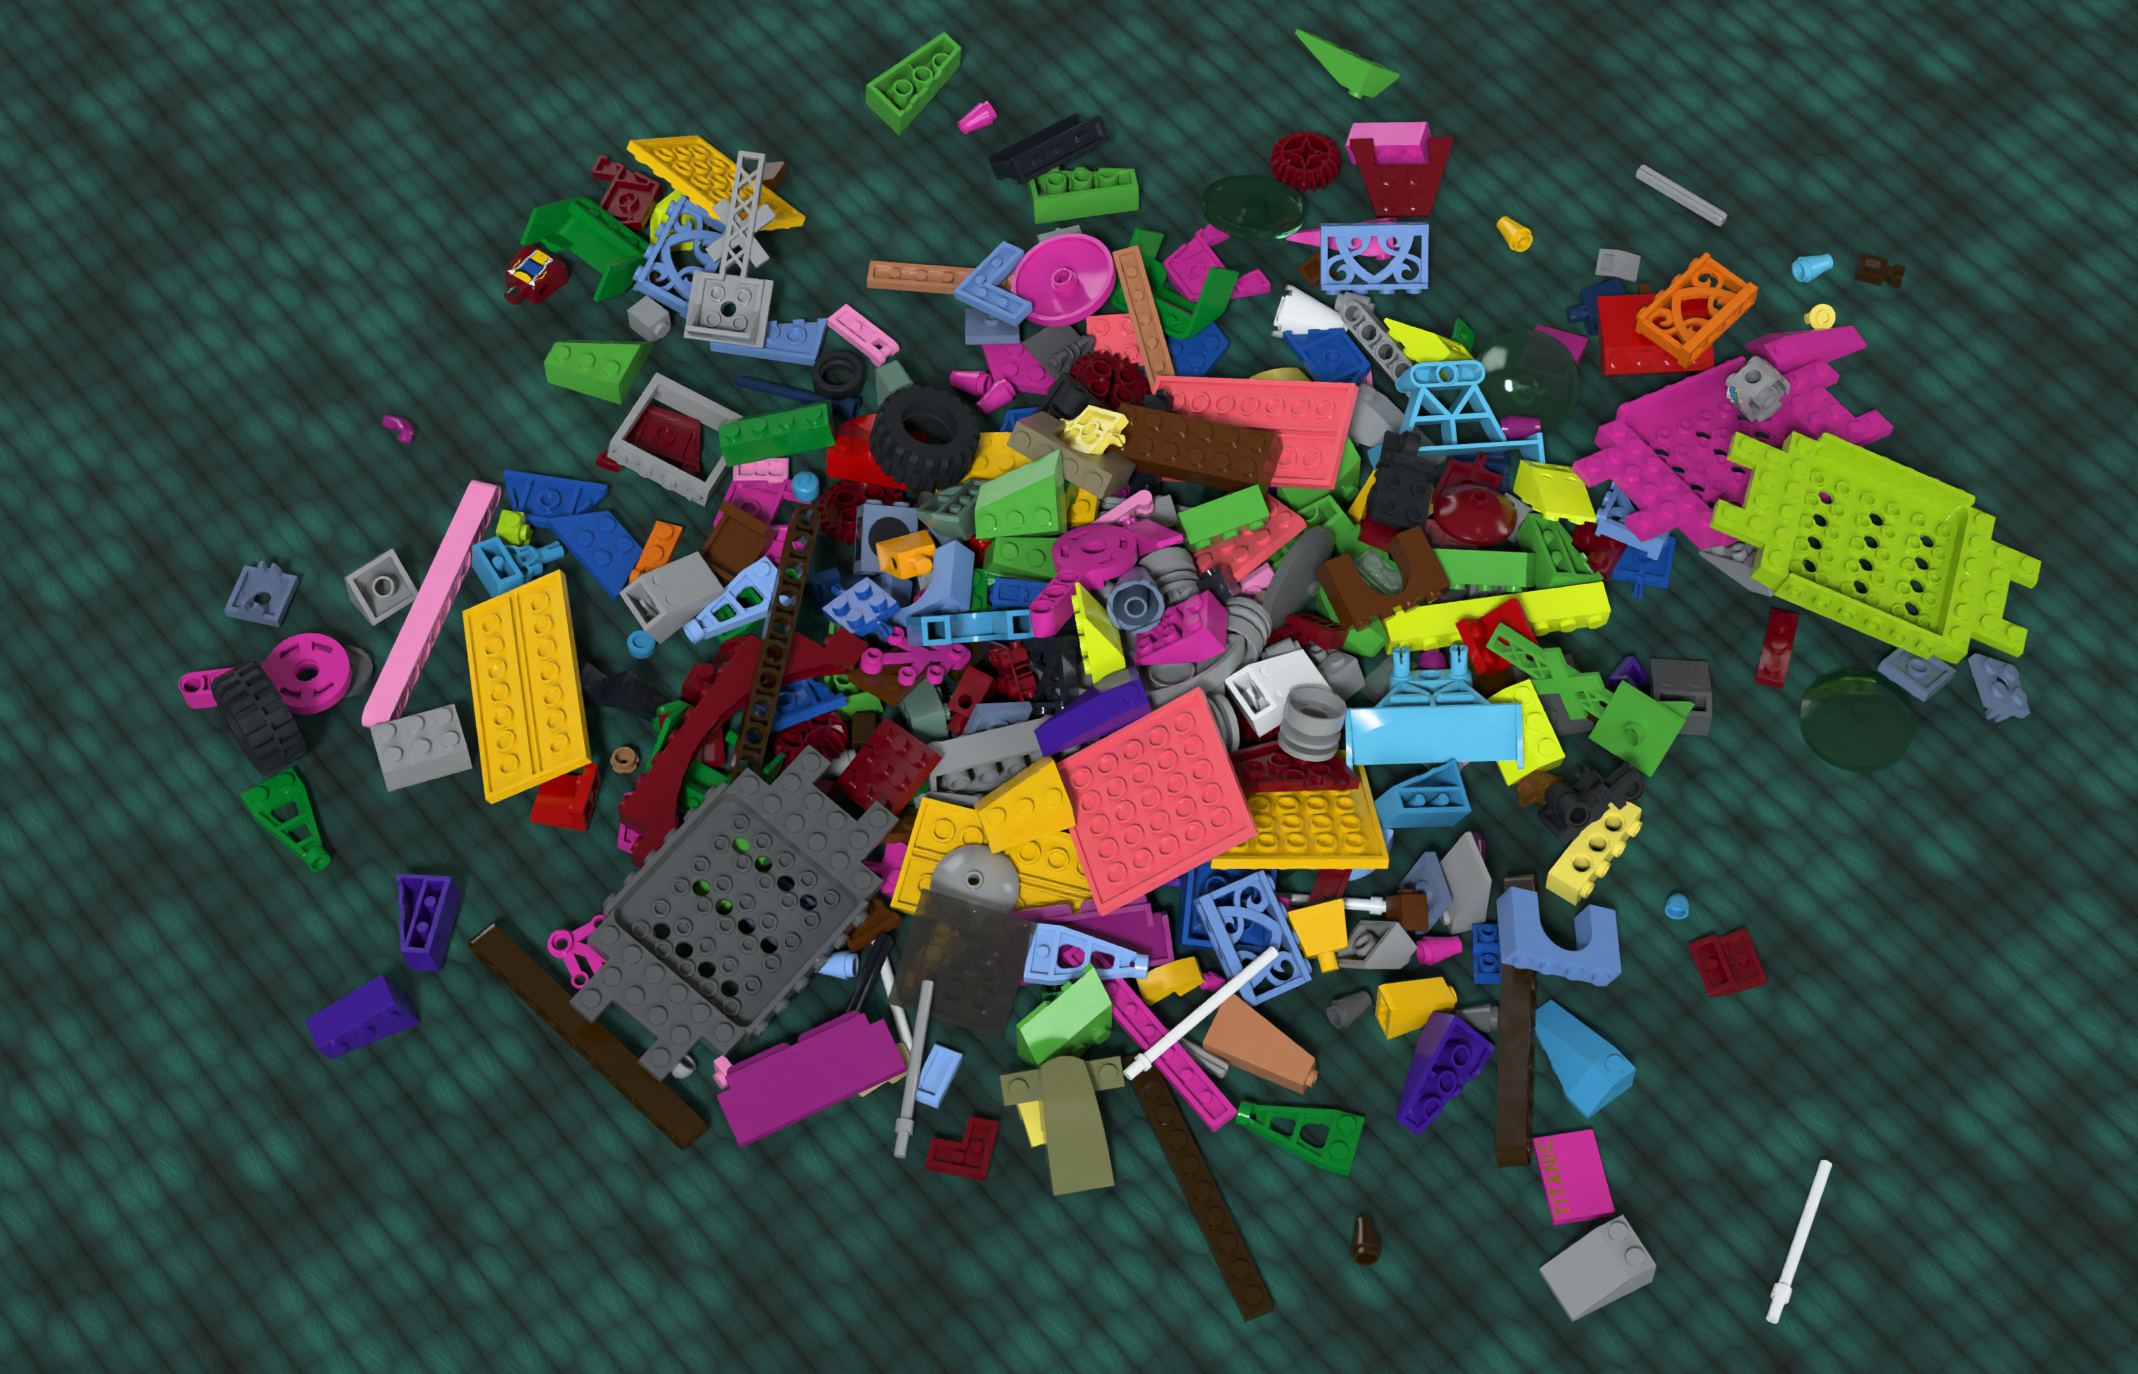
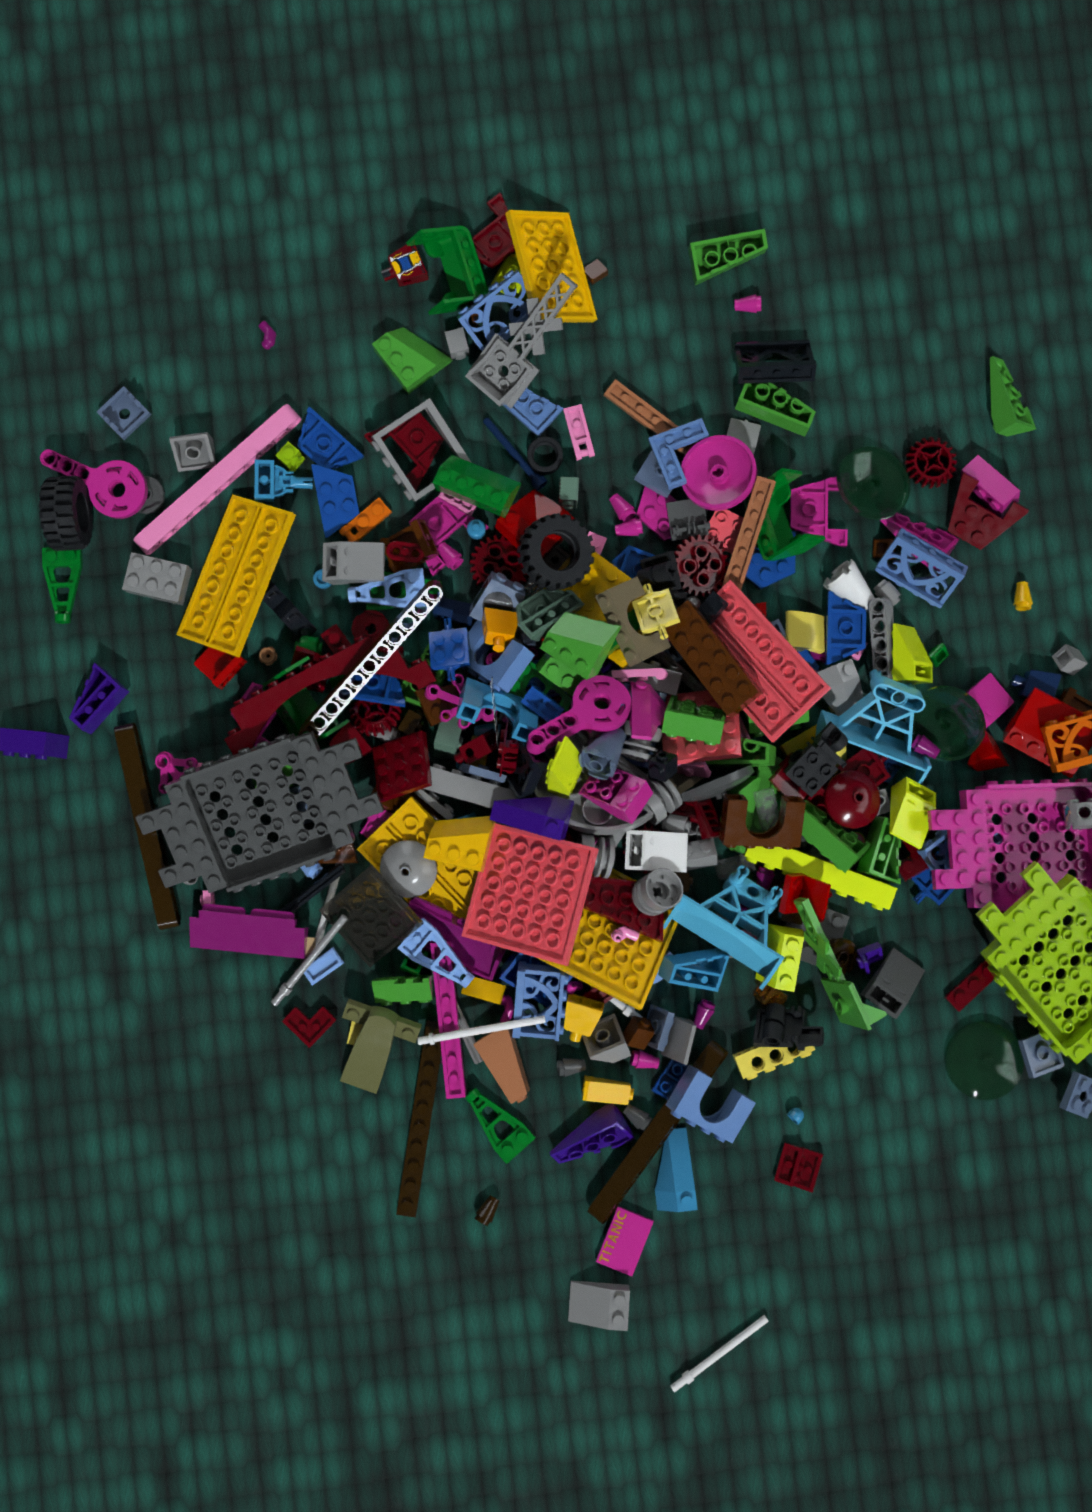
camera: 30 degrees right, 30 degrees up
none -> dark red plate [386,541,425,564]
none -> sticker [490,678,499,747]
none -> bright pink arm [611,926,640,943]
none -> red slope [967,730,1009,771]

